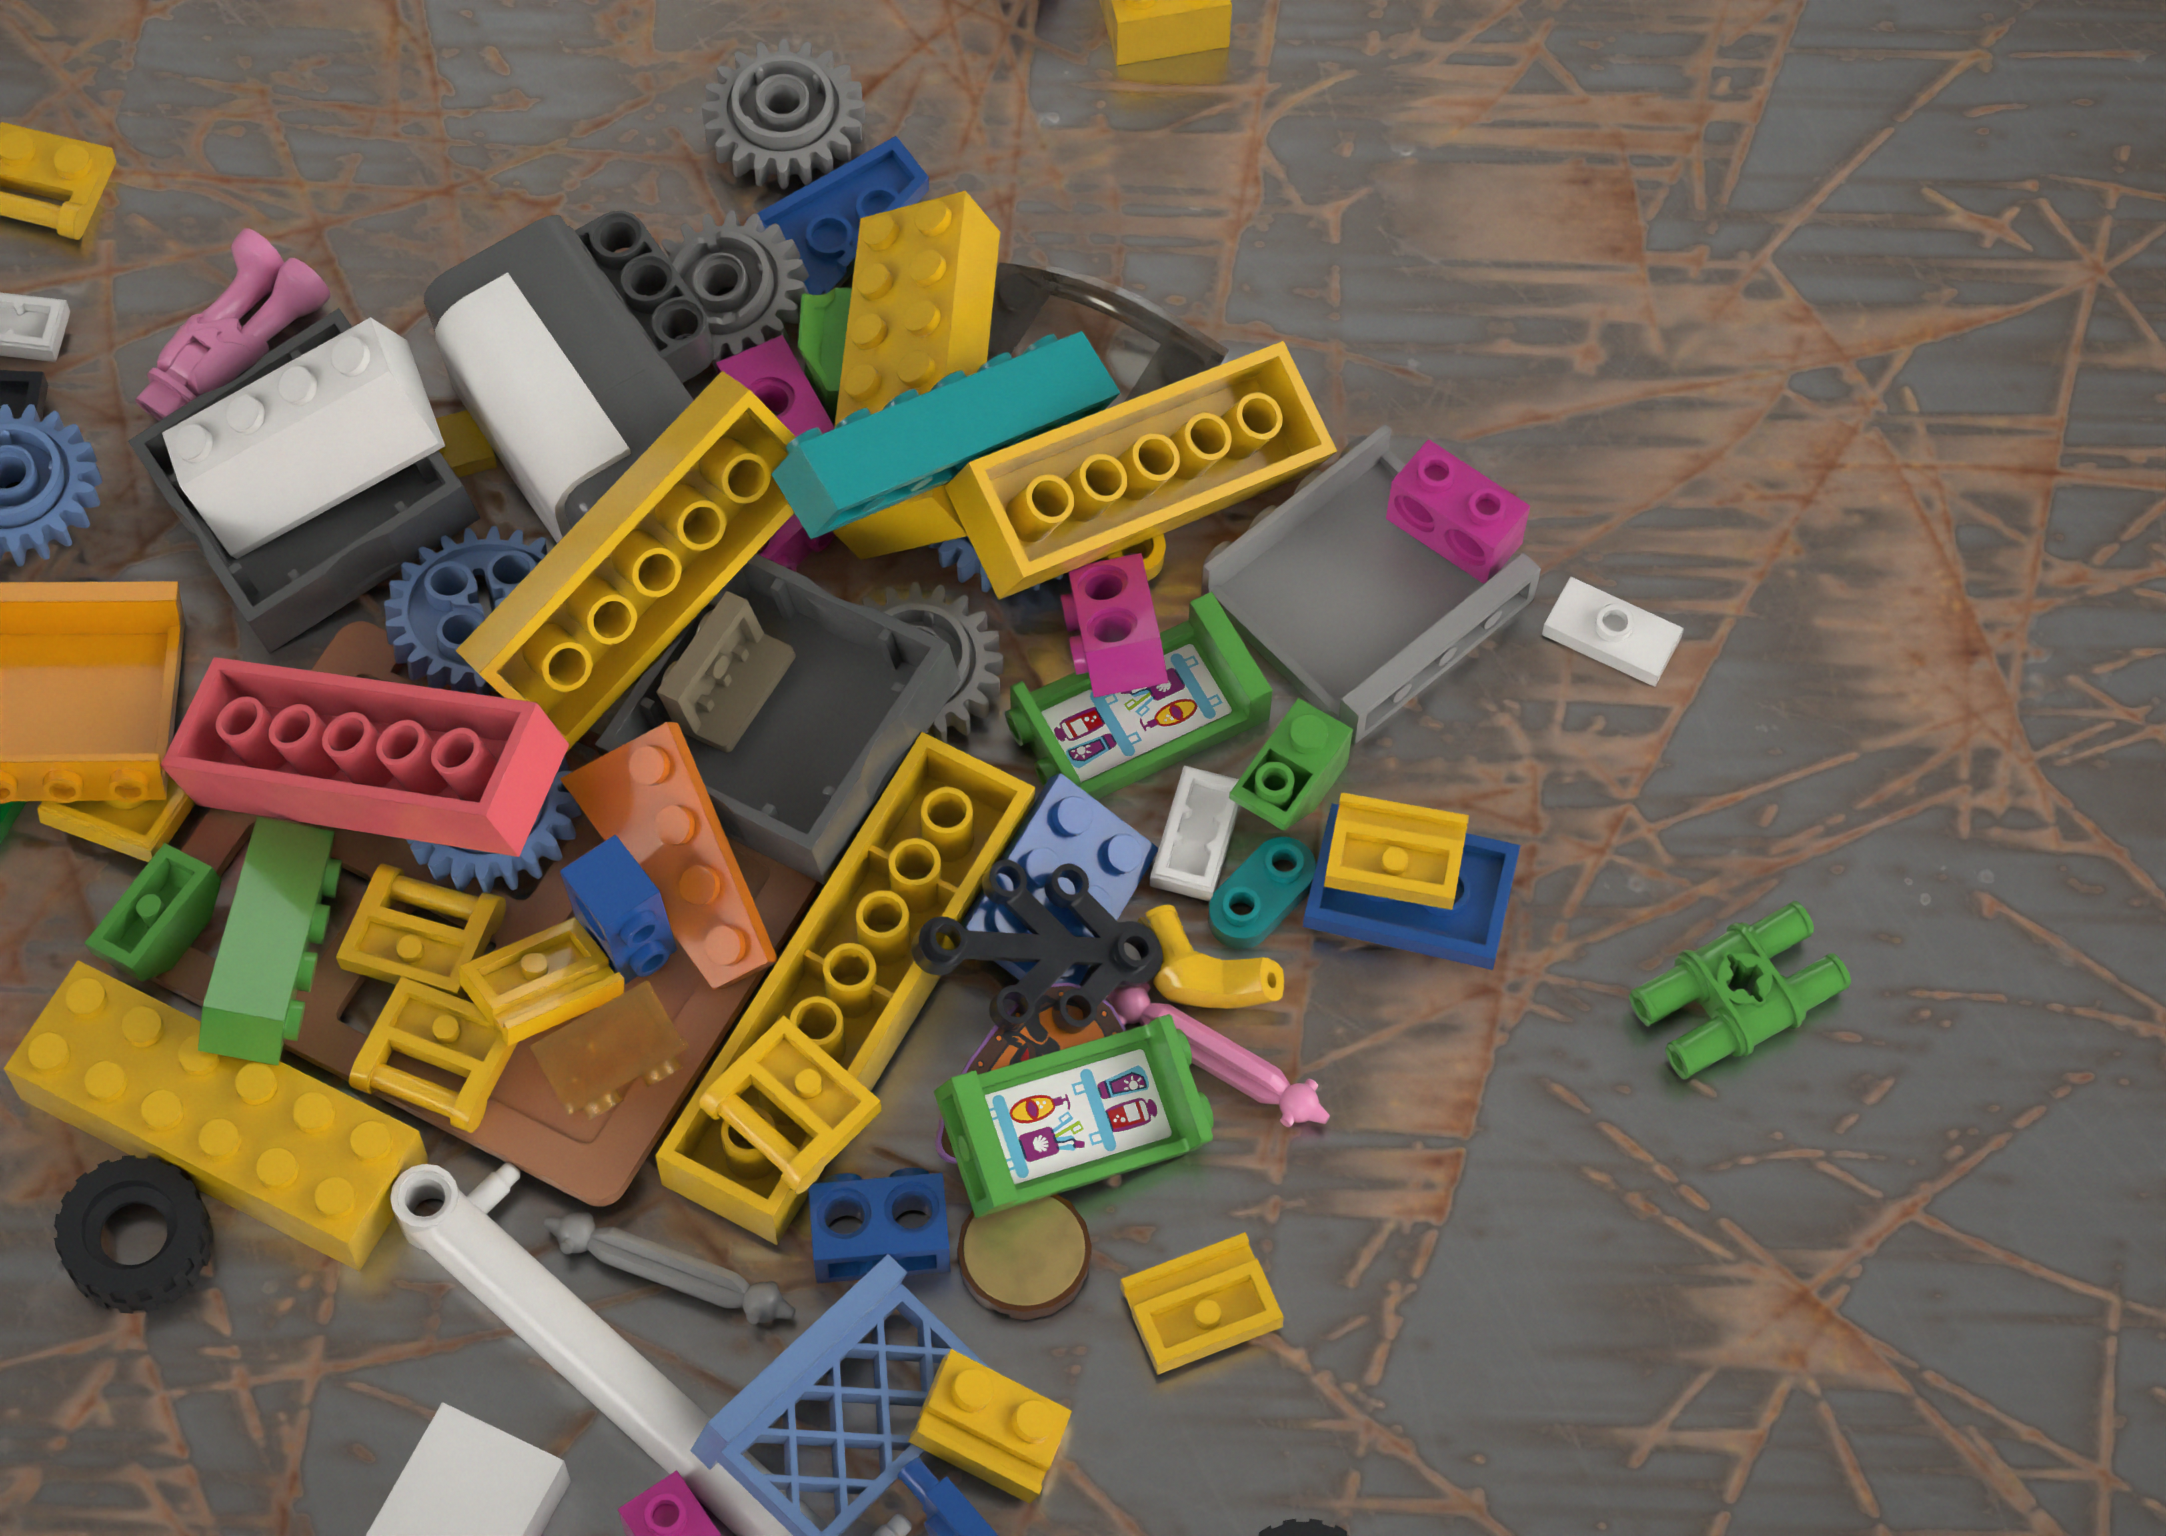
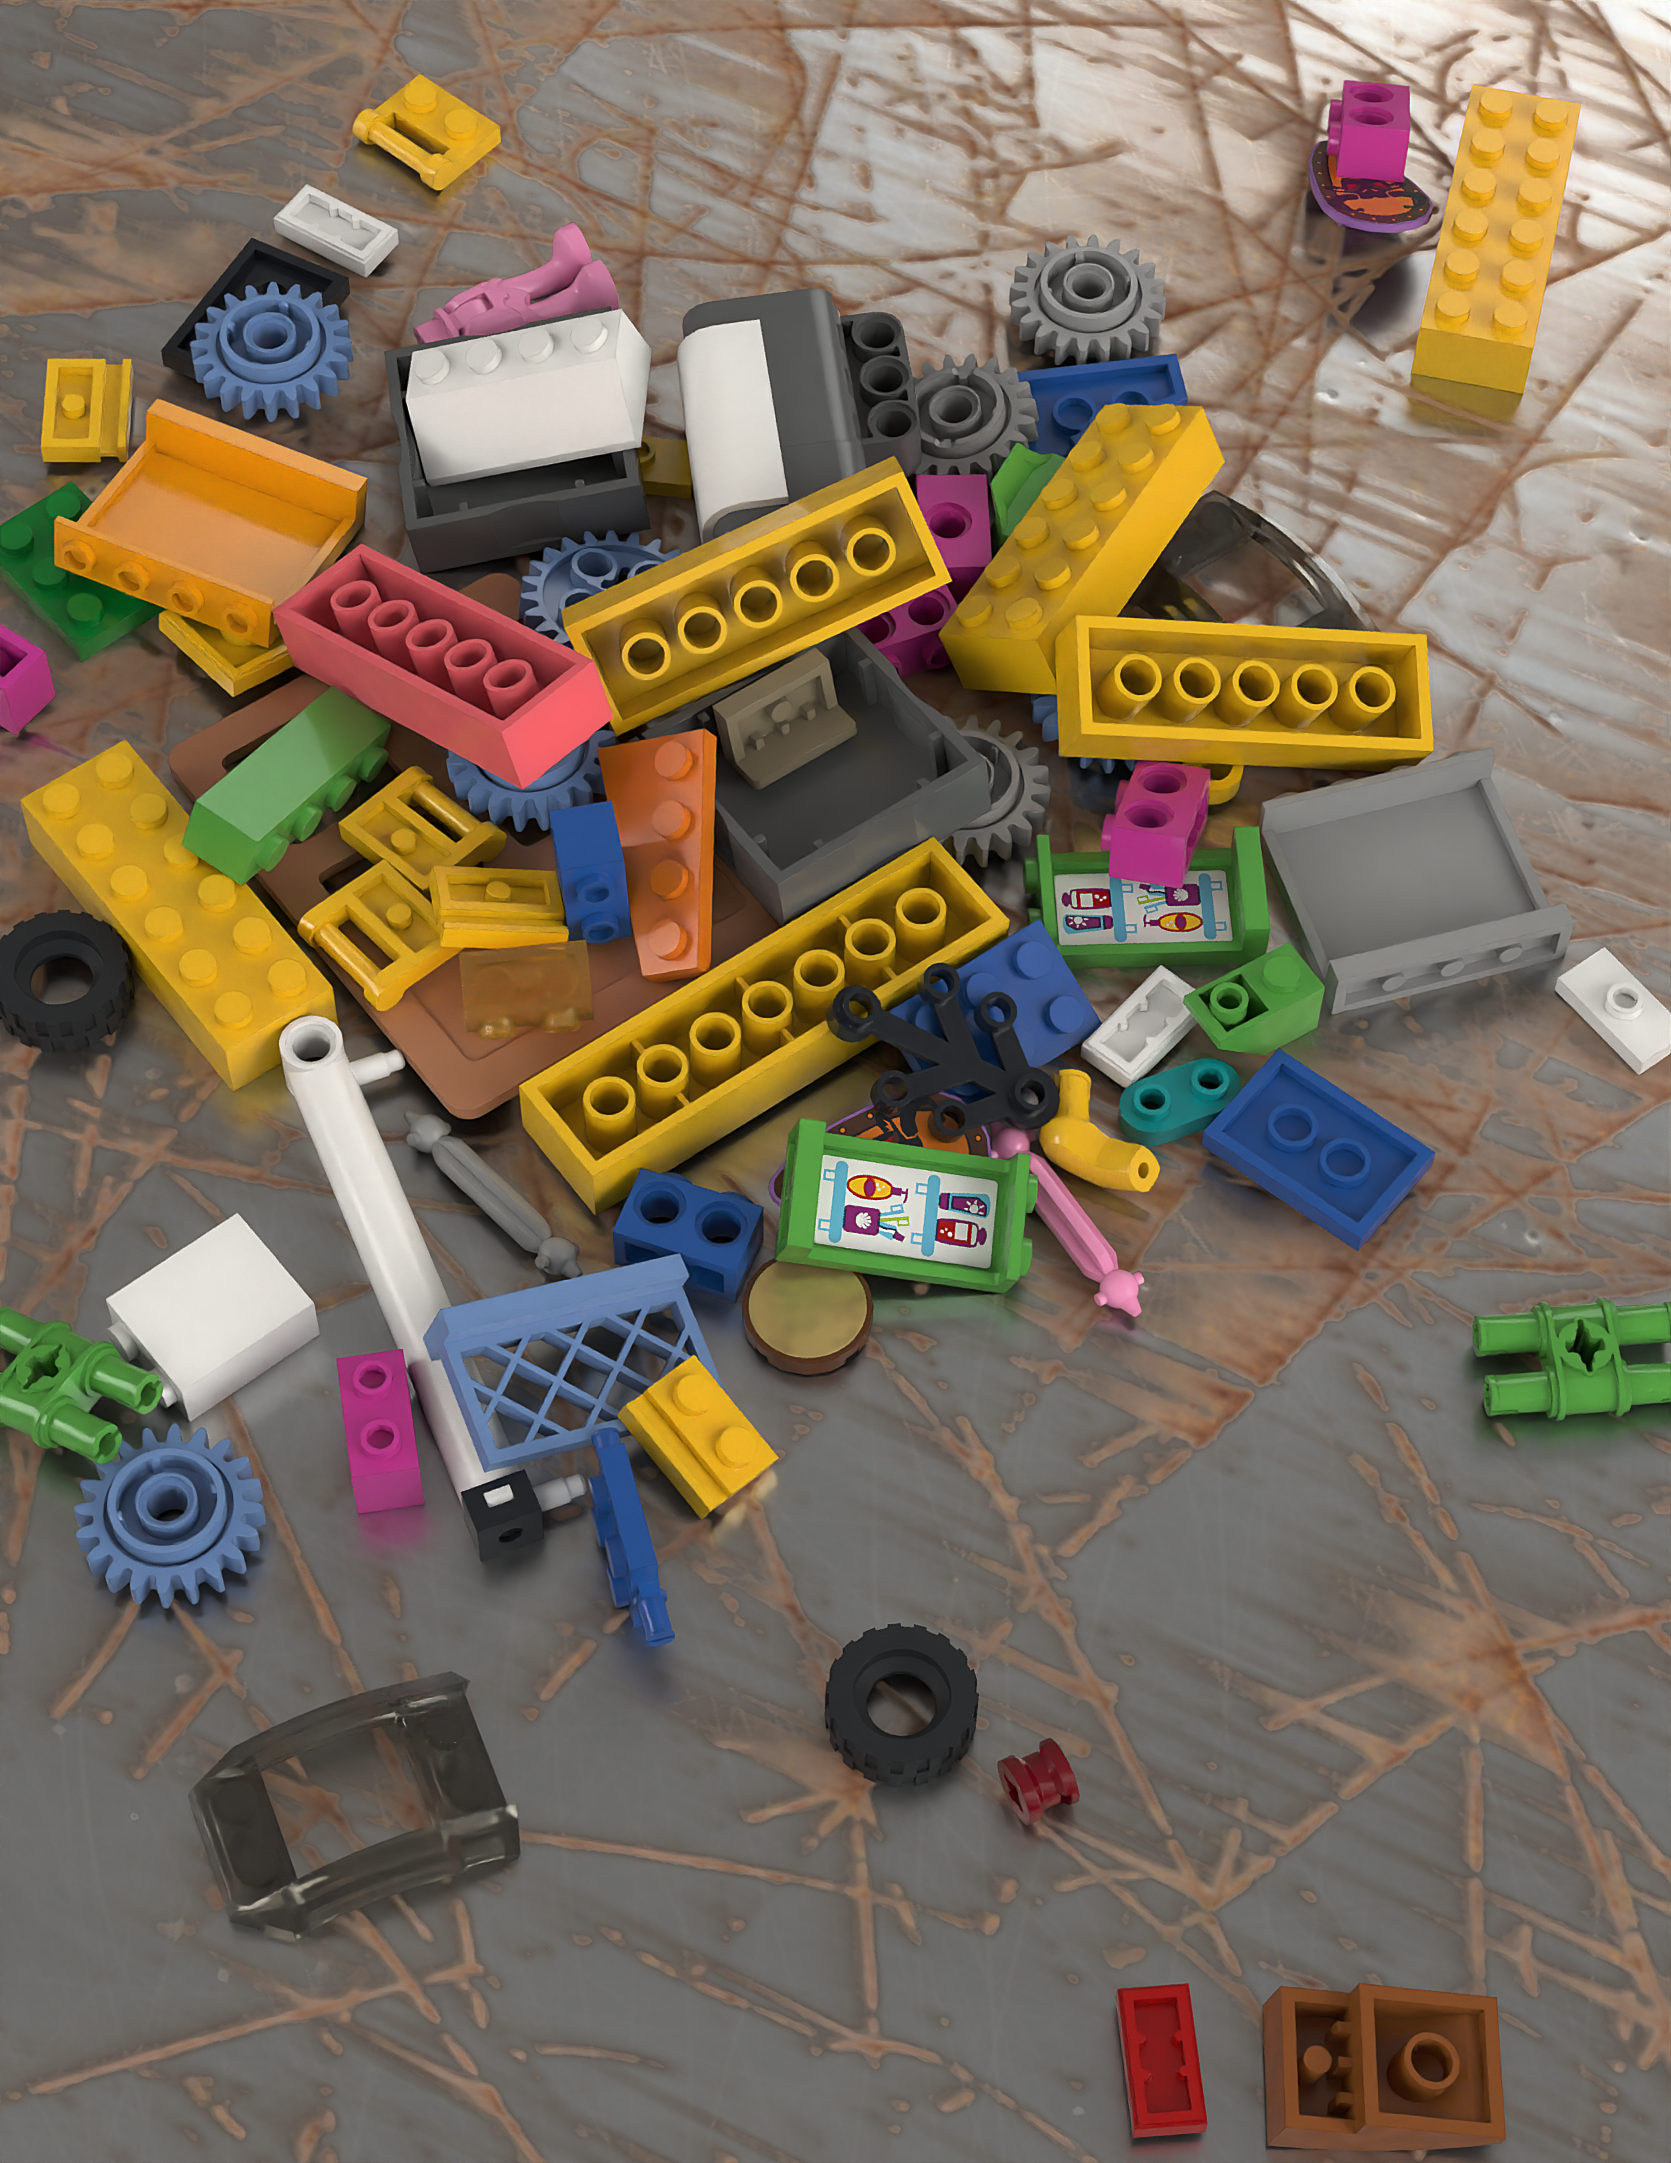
camera: 25 degrees right, 5 degrees down
bright green slope [84,843,222,982] -> none
yellow plate [699,1015,882,1194] -> none
teal brick [771,331,1121,539] -> none
yellow plate [1120,1232,1284,1375] -> none
yellow plate [1324,792,1469,910] -> none
dark pink brick [1386,439,1530,584] -> none

